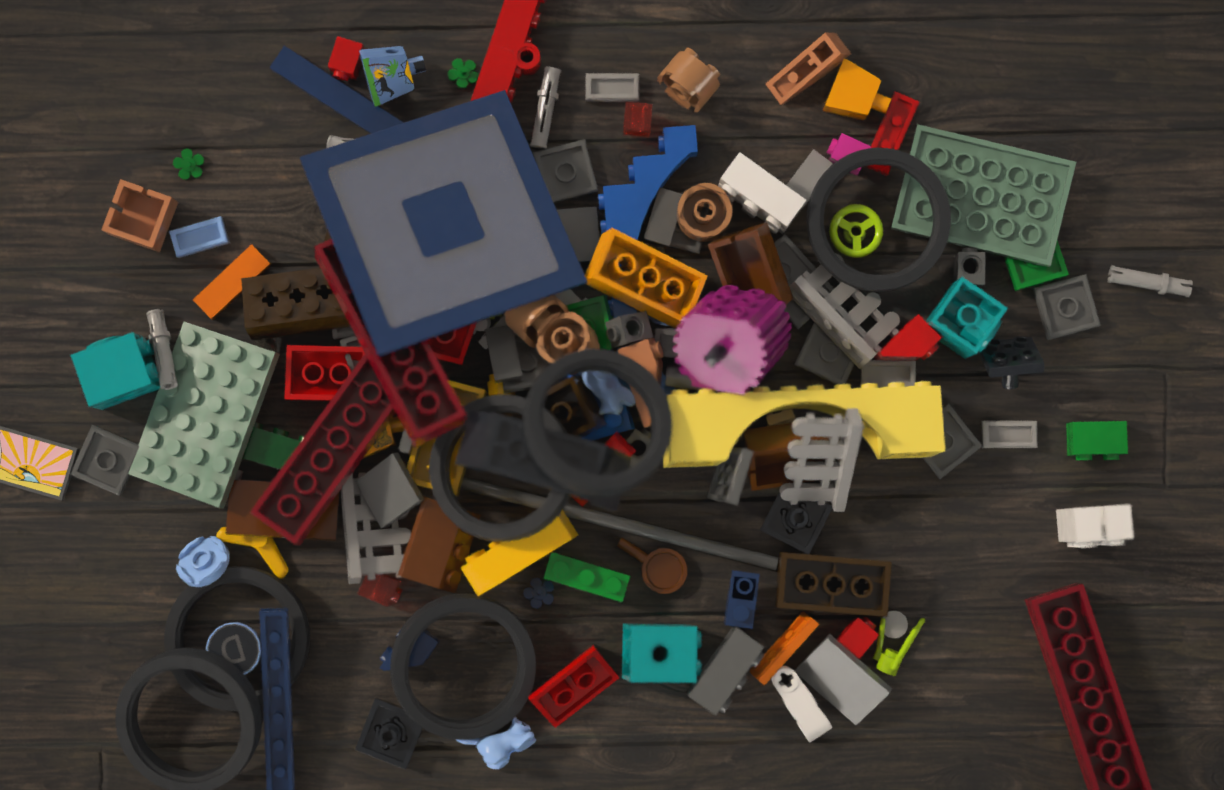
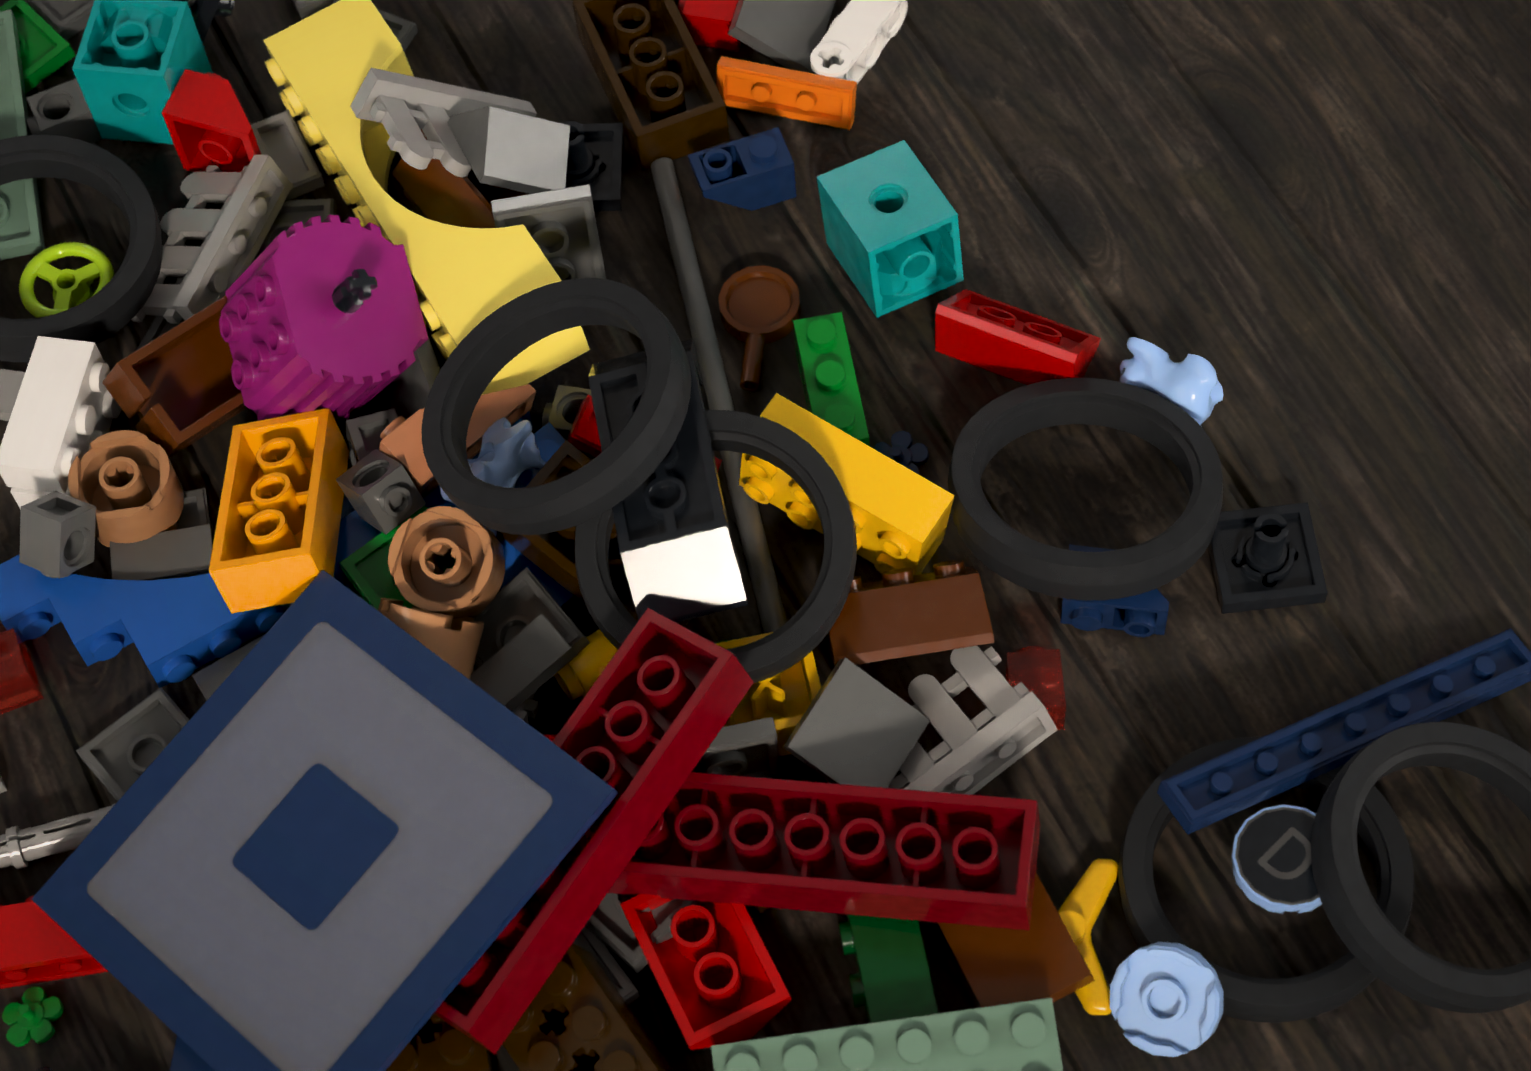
camera: 110 degrees left, 25 degrees down
dark grey brick [687,626,764,716] -> none
none -> dark grey brick [19,491,96,579]
none -> slope [447,106,570,194]

